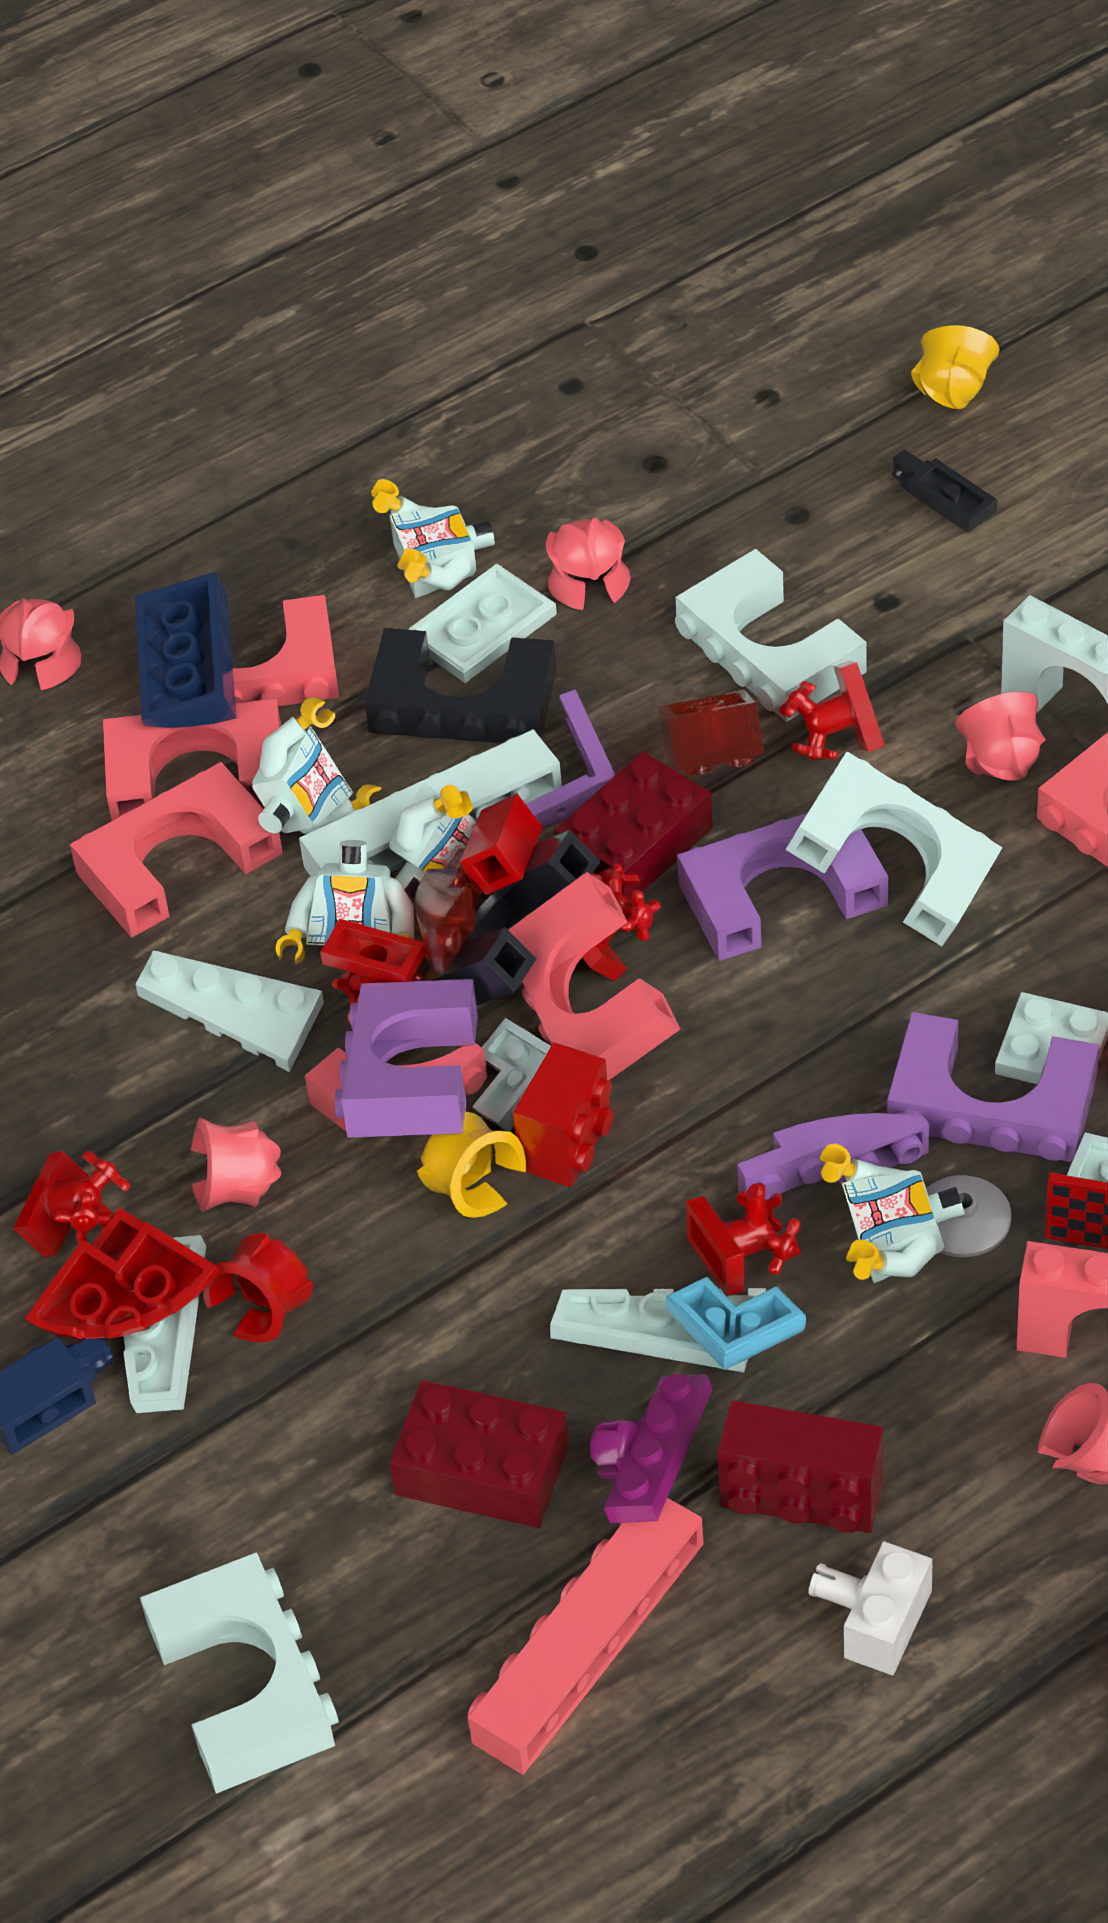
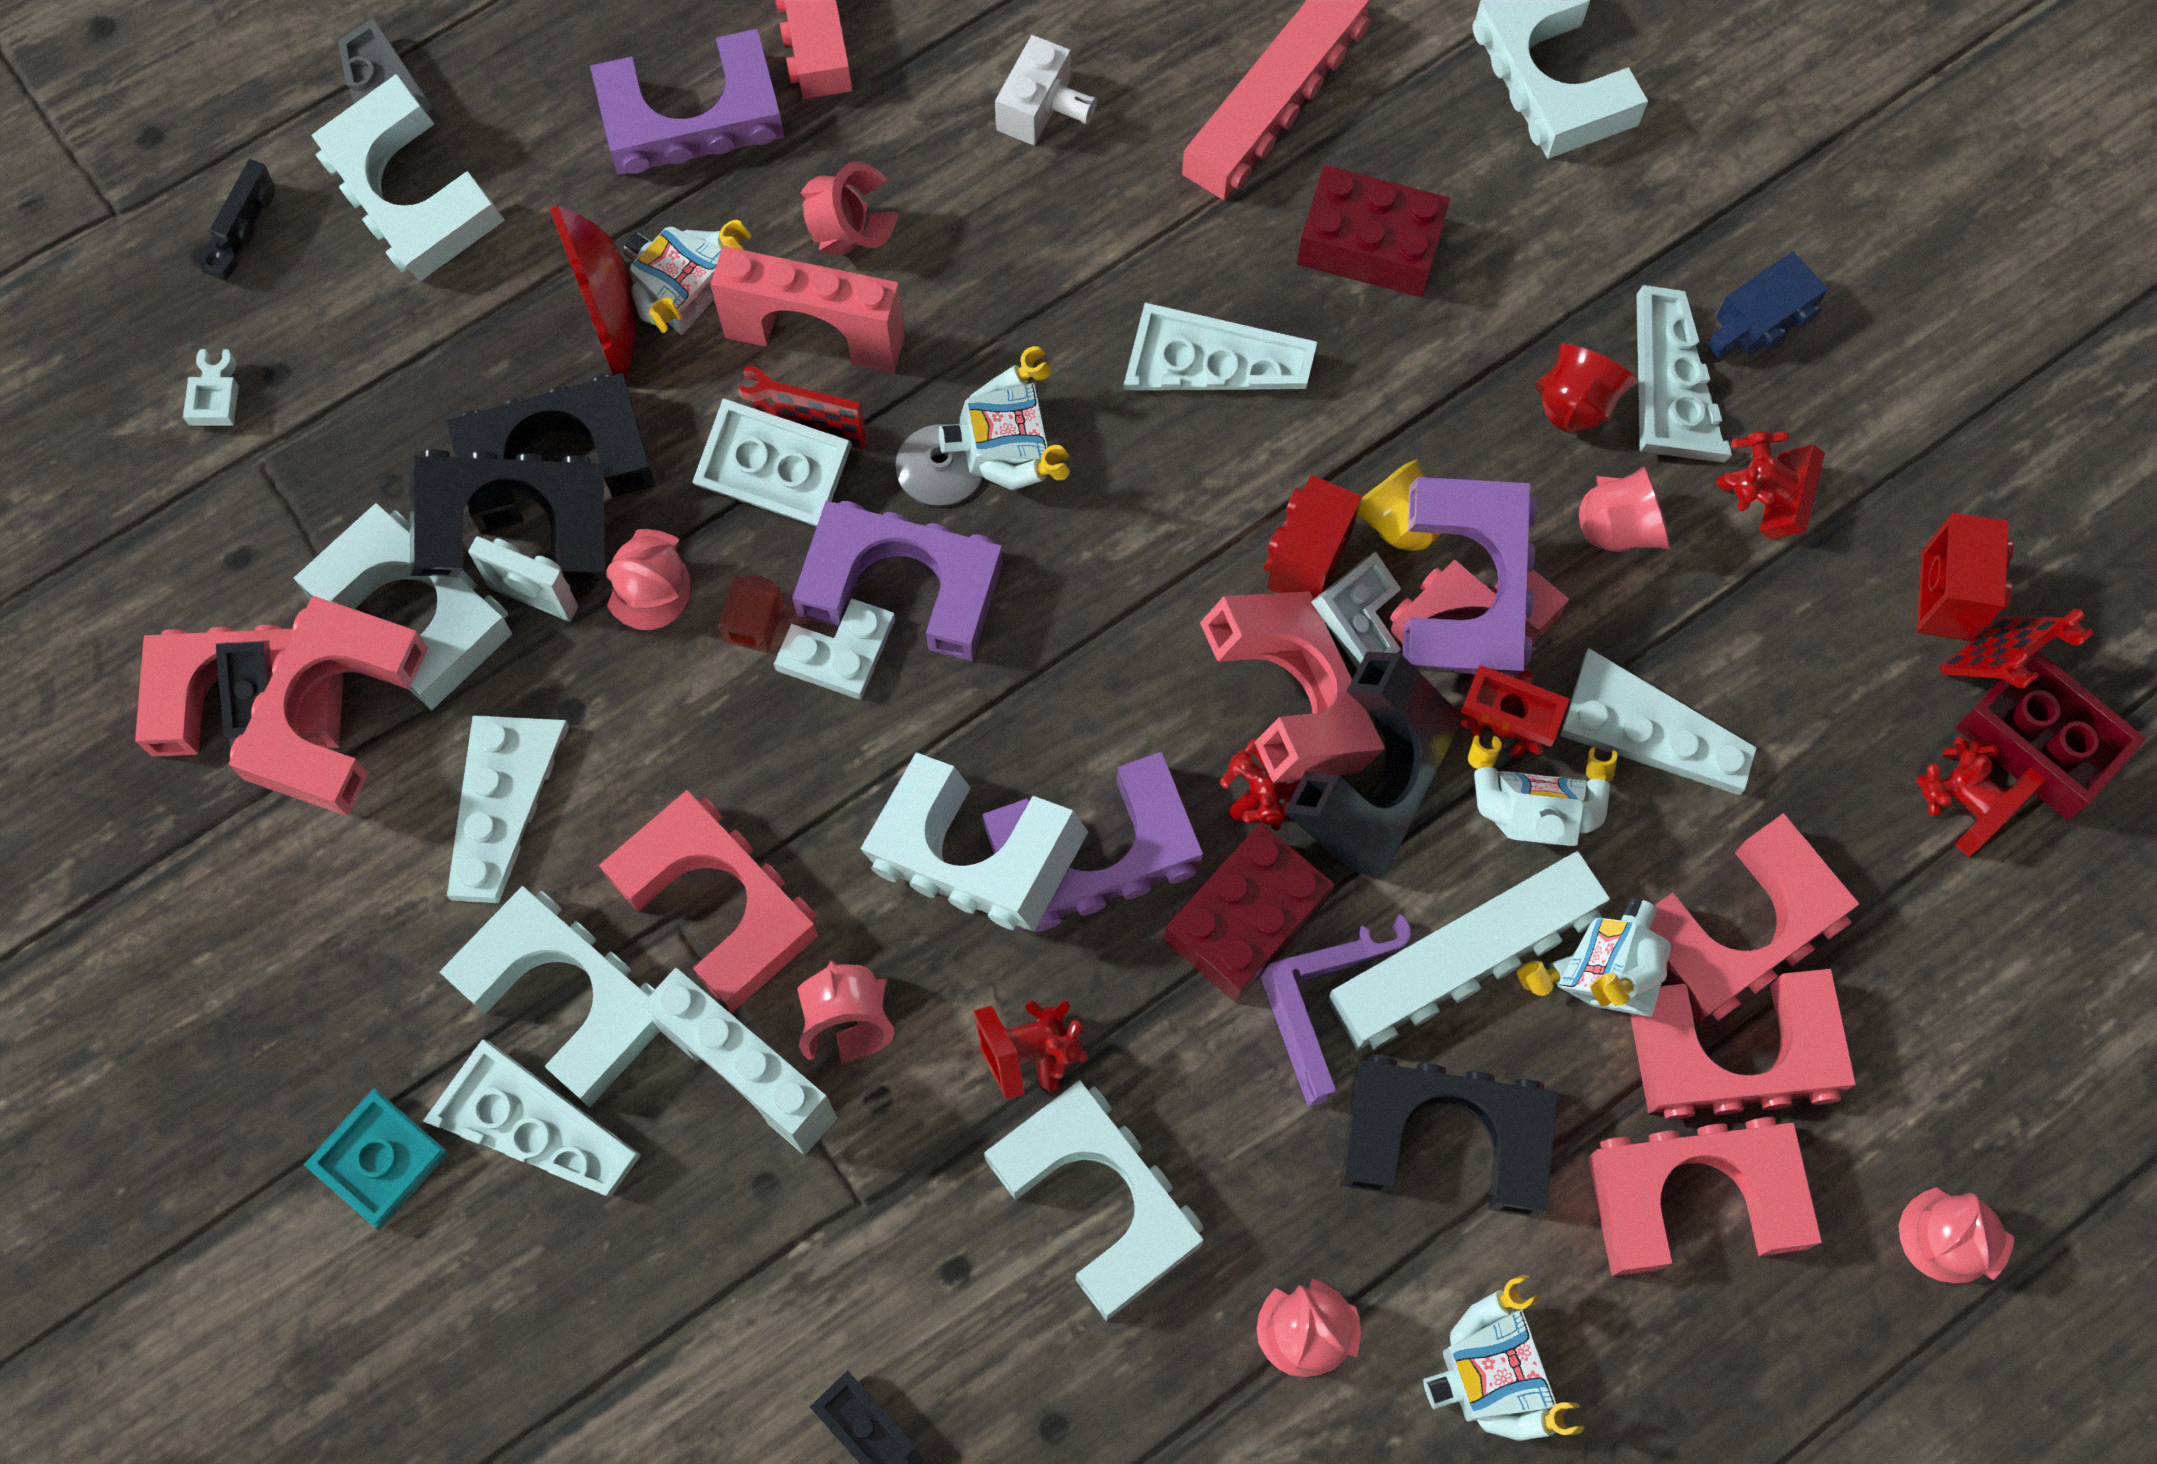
camera: 175 degrees right, 20 degrees up
red brick [24,1207,221,1340] -> none
dark blue slope [135,572,237,728] -> none
torso [390,783,476,899] -> none
light aqua tile [408,564,557,683] -> none
clear red slope [415,848,483,972] -> none
red brick [460,793,543,895] -> none
magenta plate [590,1374,713,1523] -> none
clear red brick [658,690,765,776] -> none
medium azure brick [666,1277,806,1370] -> none
red piece [686,1183,801,1297] -> none
dark red brick [718,1400,883,1533] -> none
medium lavender slope [737,1113,929,1199] -> none

